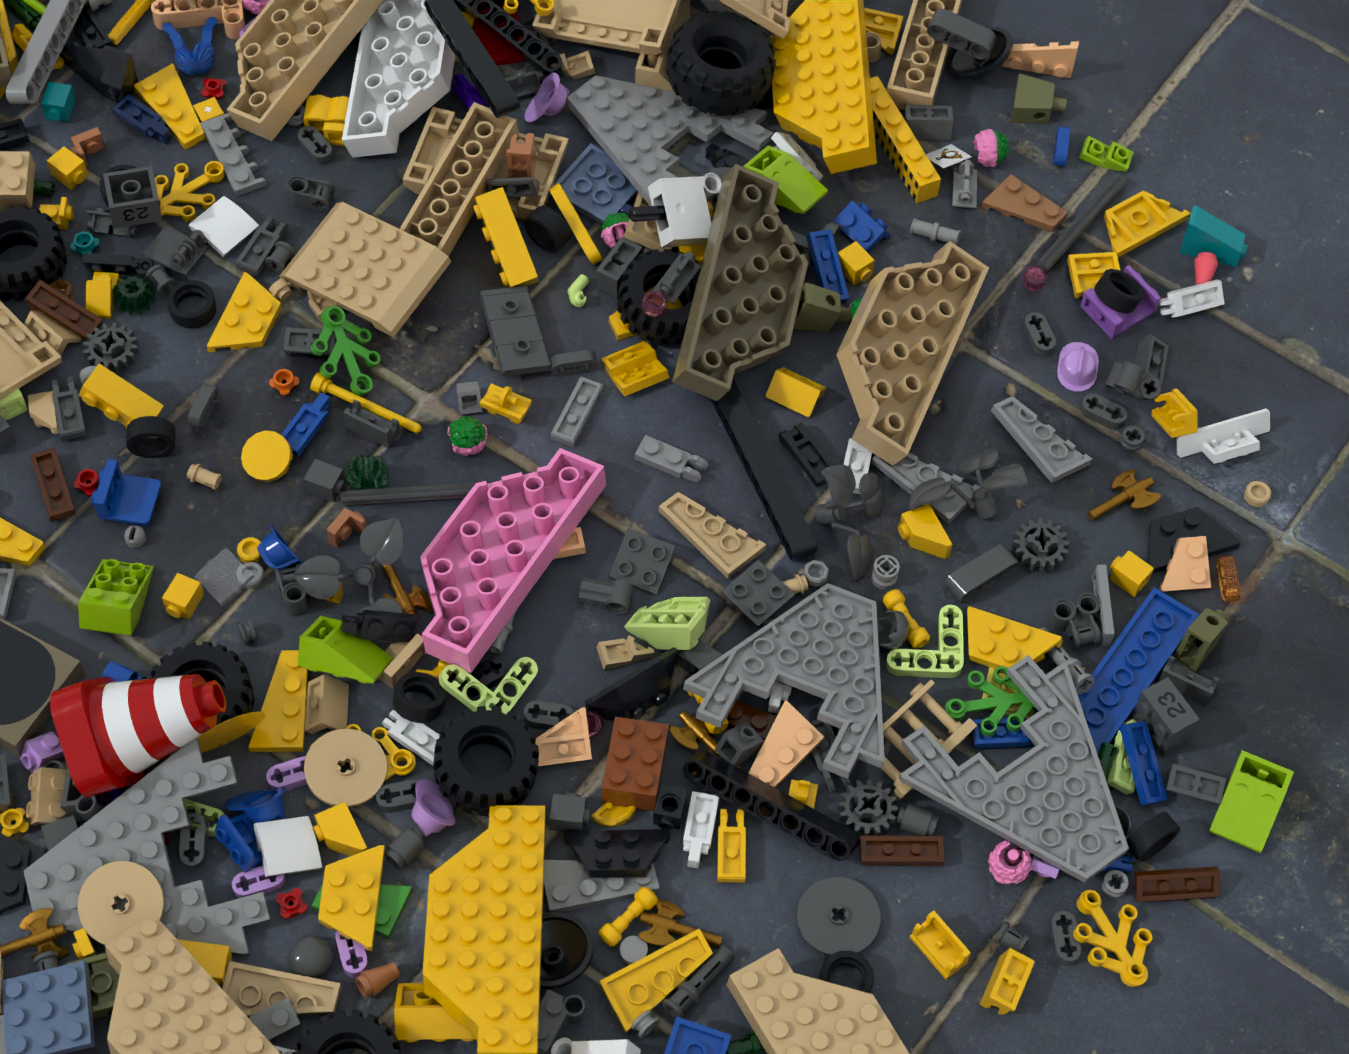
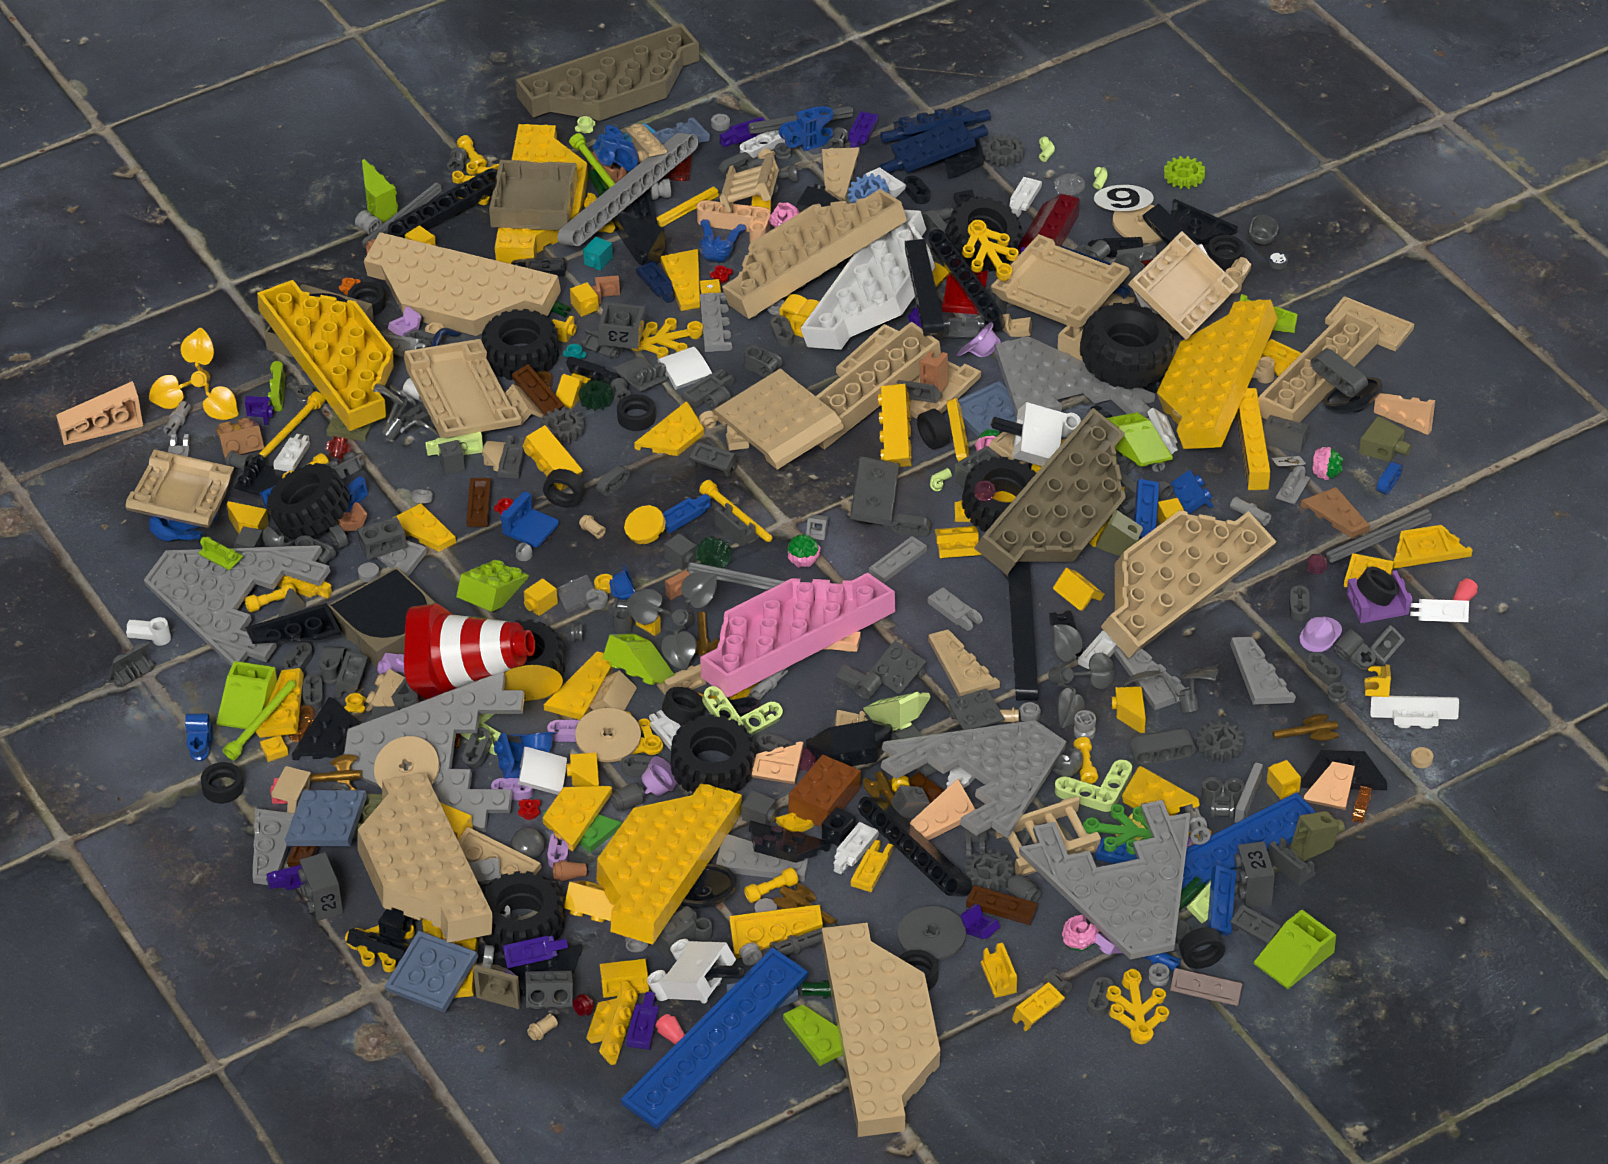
camera: 25 degrees right, 15 degrees down
yellow plate [72,928,97,960] -> none
orange plate [269,369,299,395] -> none
bright green plant [311,306,381,396] -> none
black hinge [340,610,417,642] -> none
yellow hips [479,384,532,424] -> none
dark grey hinge [653,252,701,304] -> none
yellow tile [789,779,818,809] -> none
lime slope [1078,136,1134,172] -> none
teal slope [1180,206,1248,267] -> none
none -> dark purple bracket [960,904,1000,939]

